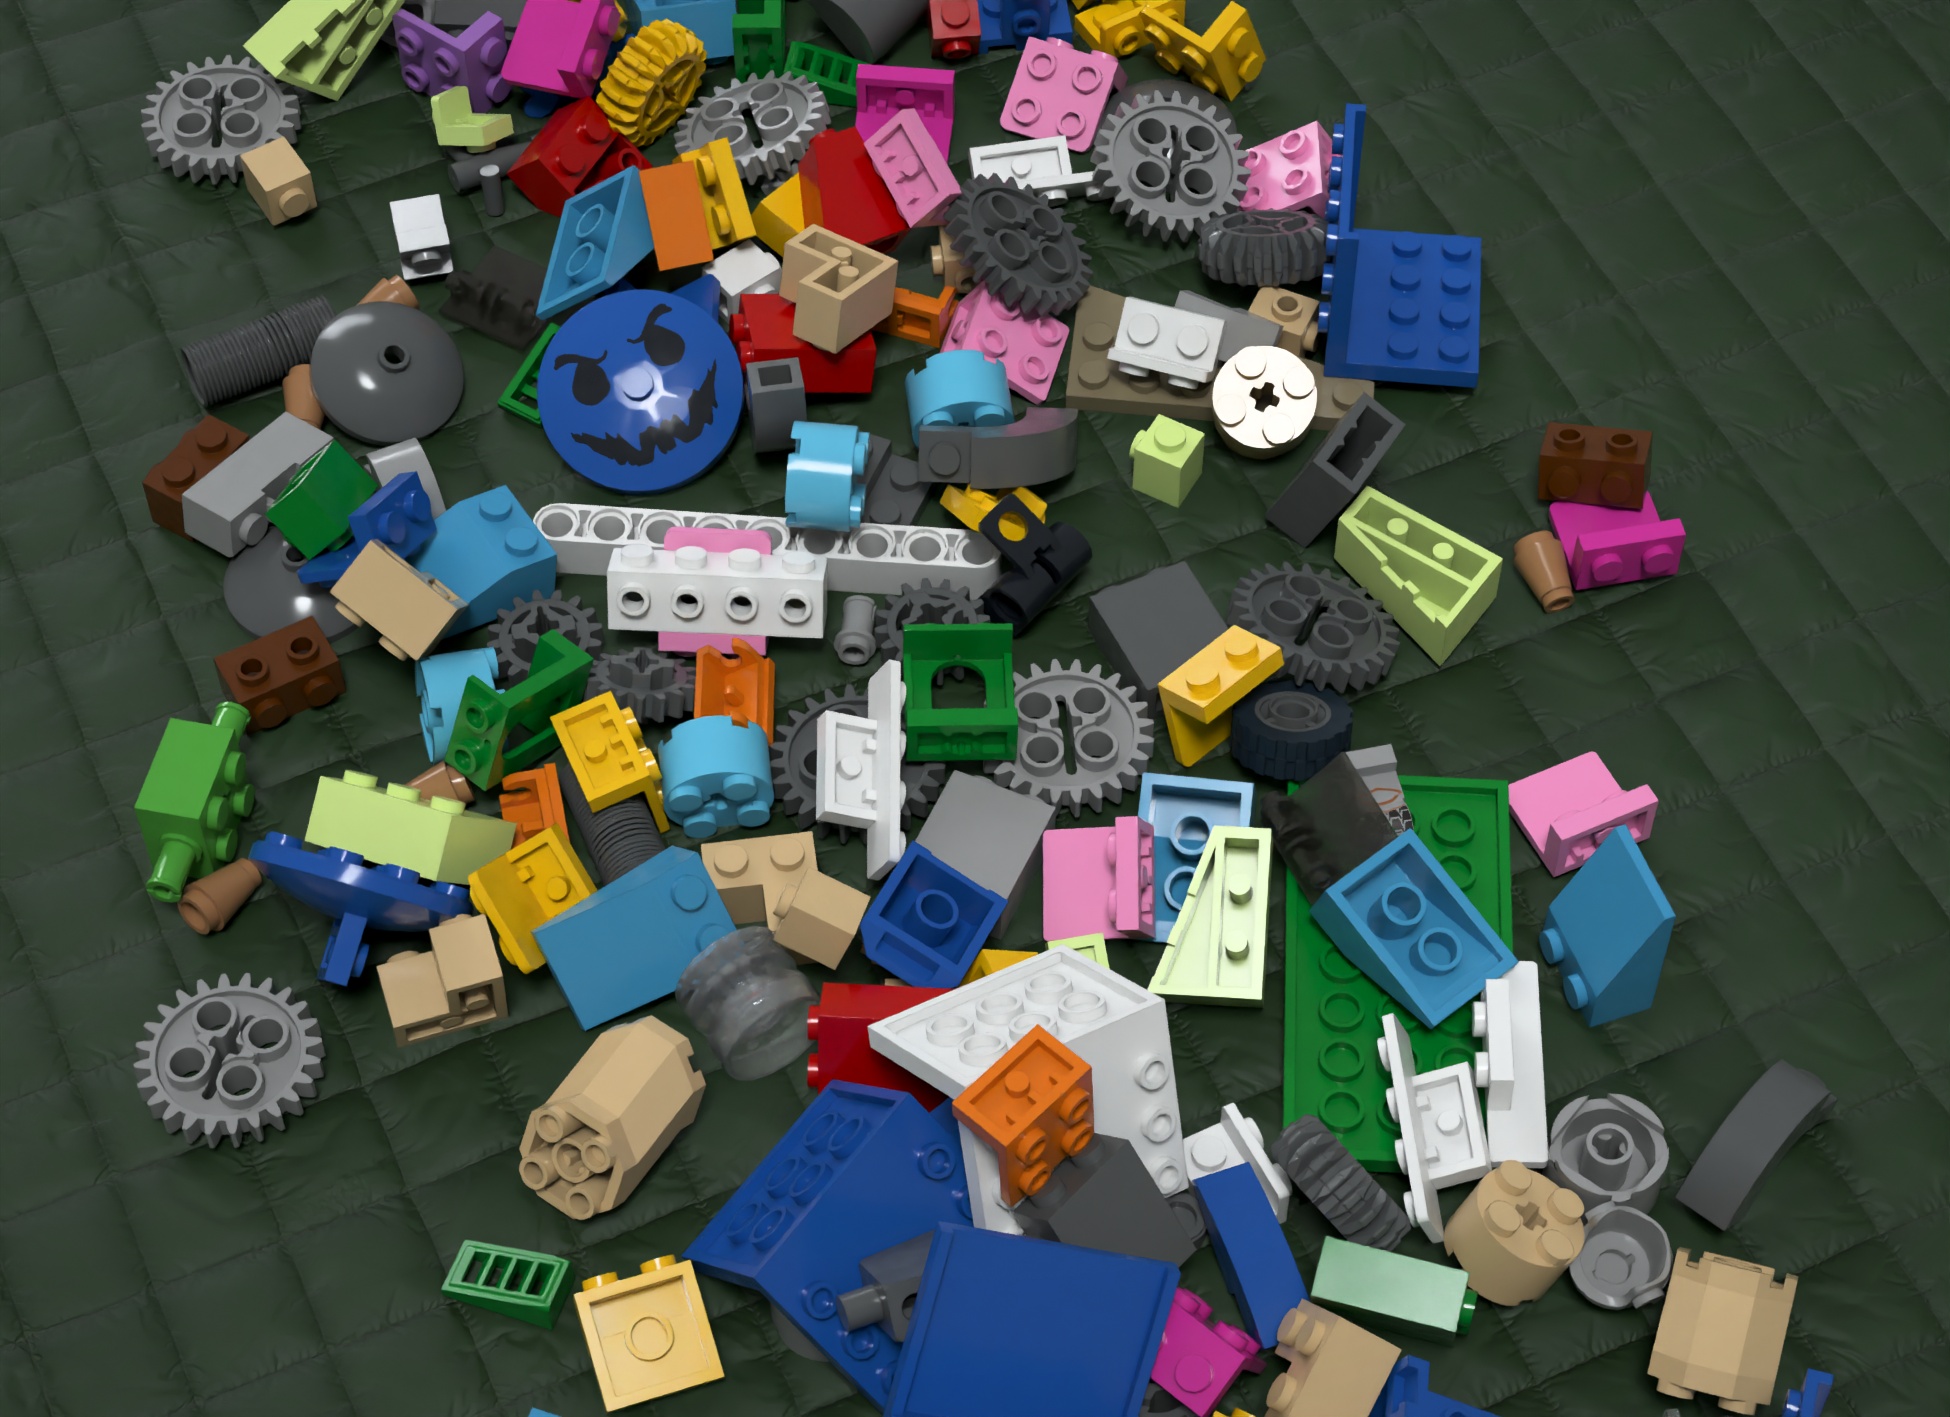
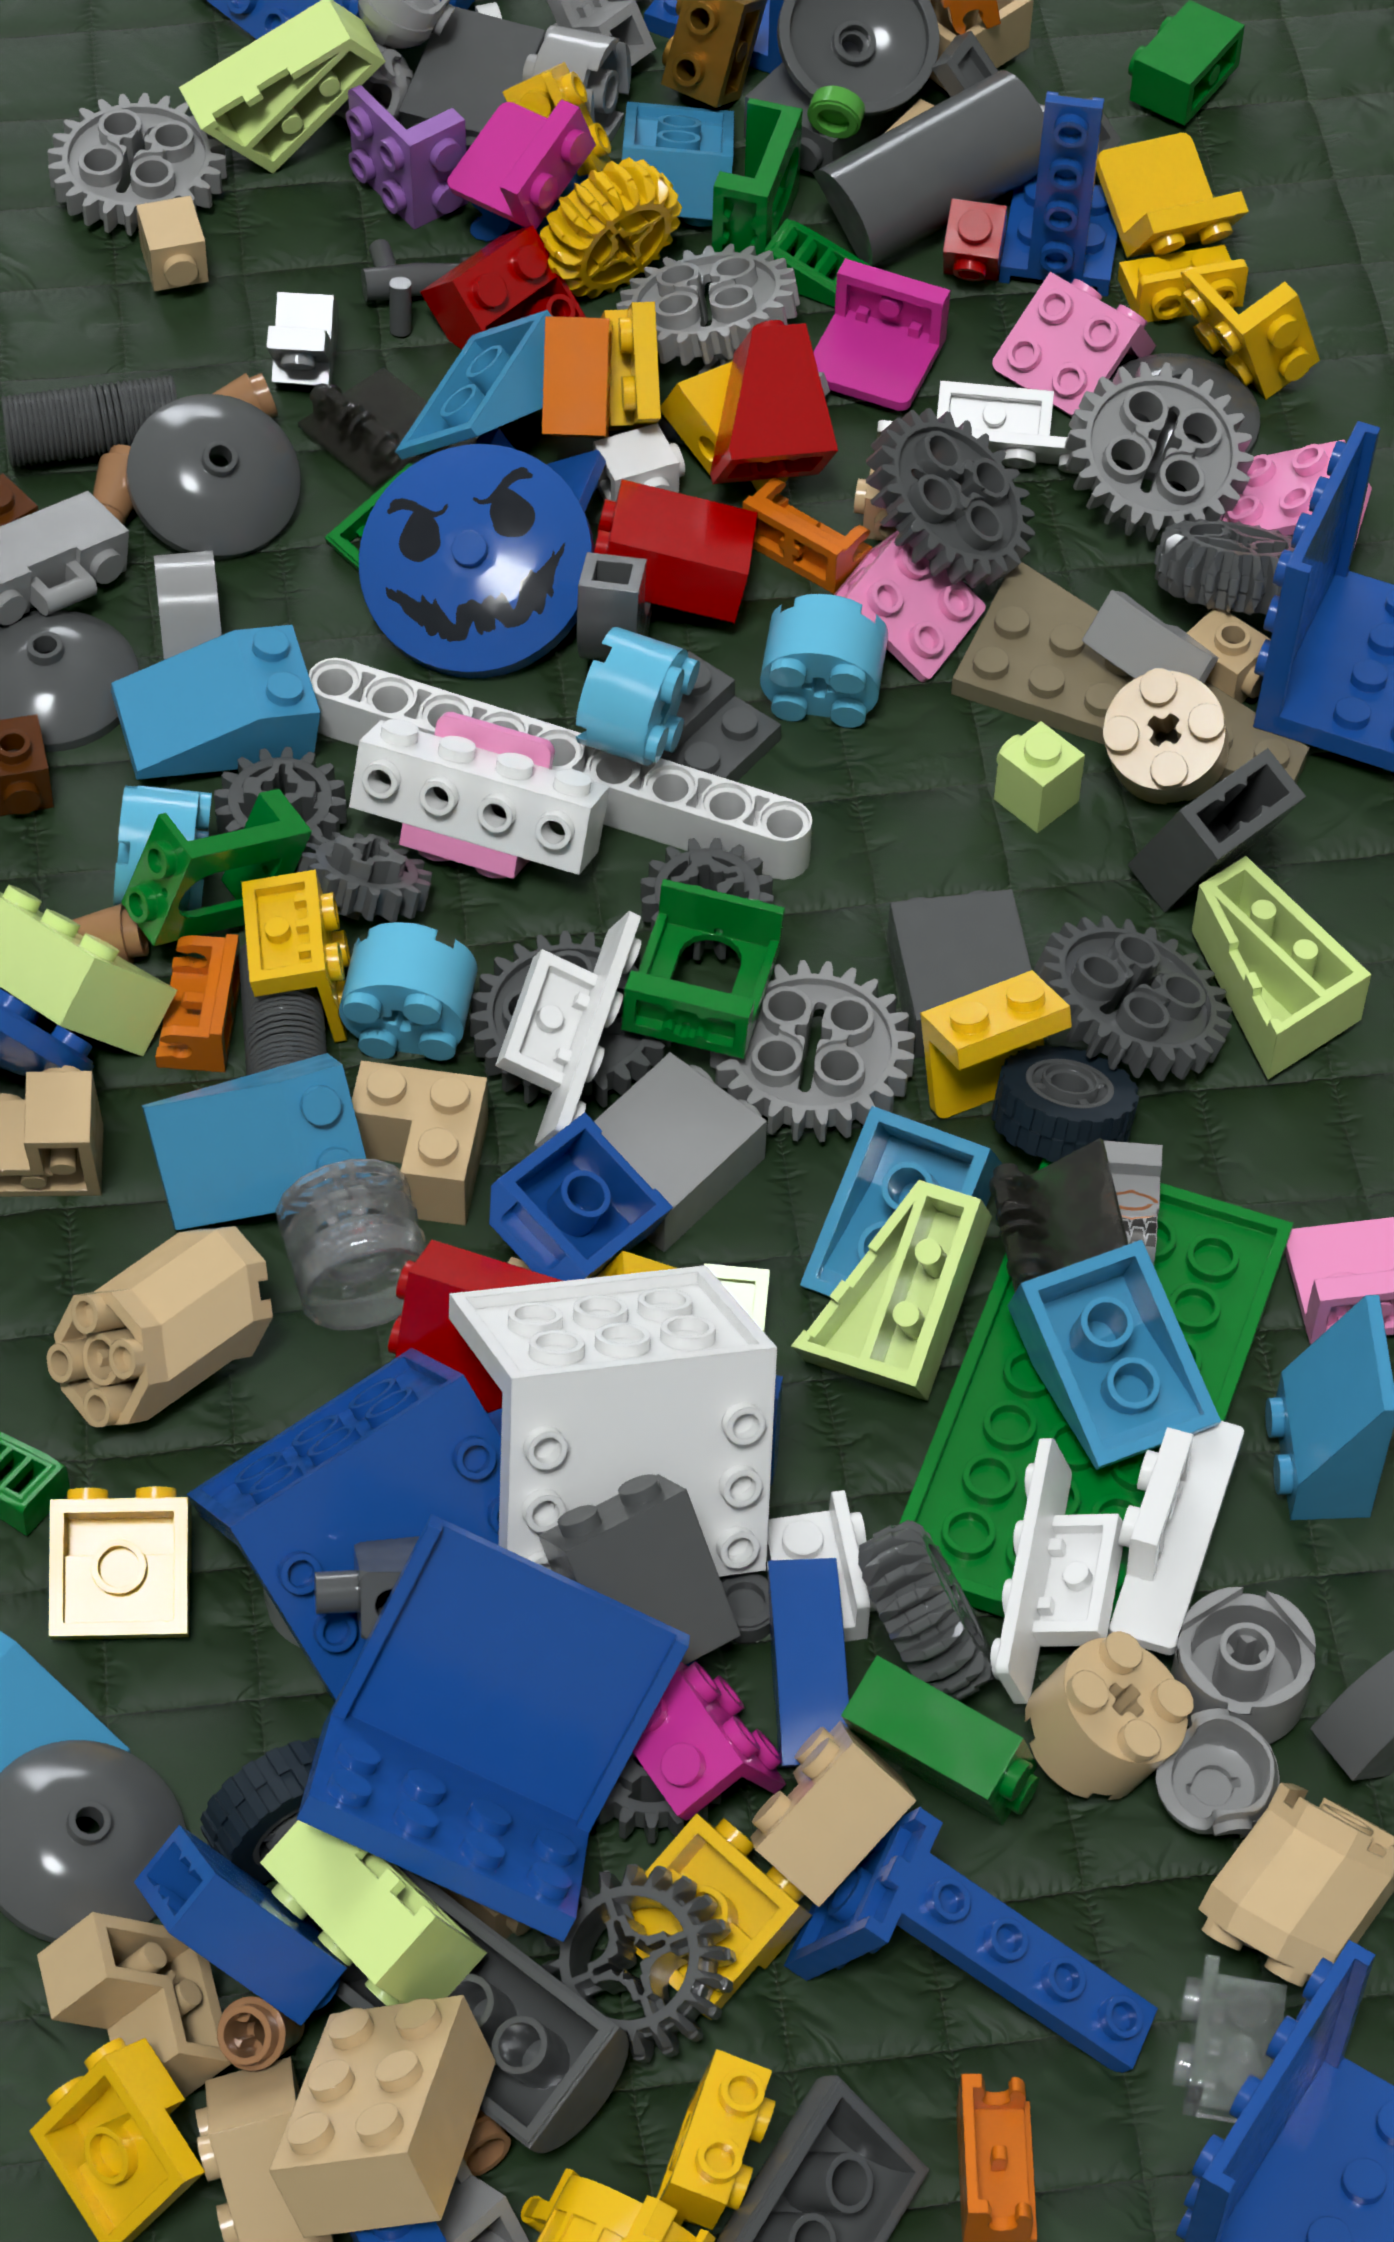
camera: 15 degrees right, 0 degrees up
green brick [265,440,378,560] -> none
blue bracket [297,471,437,587] -> none
tan brick [330,539,469,661] -> none
yellowish green bracket [431,86,514,153] -> none
yellow bracket [468,822,598,974] -> none
orange hinge [694,638,775,747] -> none
tan brick [773,867,871,970] -> none
tan brick [779,224,899,354] -> none
light grey pin [834,595,877,665] -> none
bright pink bracket [863,108,962,228] -> none
dark grey arch [918,407,1078,489] -> none
yellow bracket [939,484,1047,541] -> none
orange bracket [952,1024,1094,1207] -> none
black piece [978,494,1093,639] -> none
bright pink bracket [1043,816,1155,941] -> none
white bracket [1107,296,1228,389] -> none

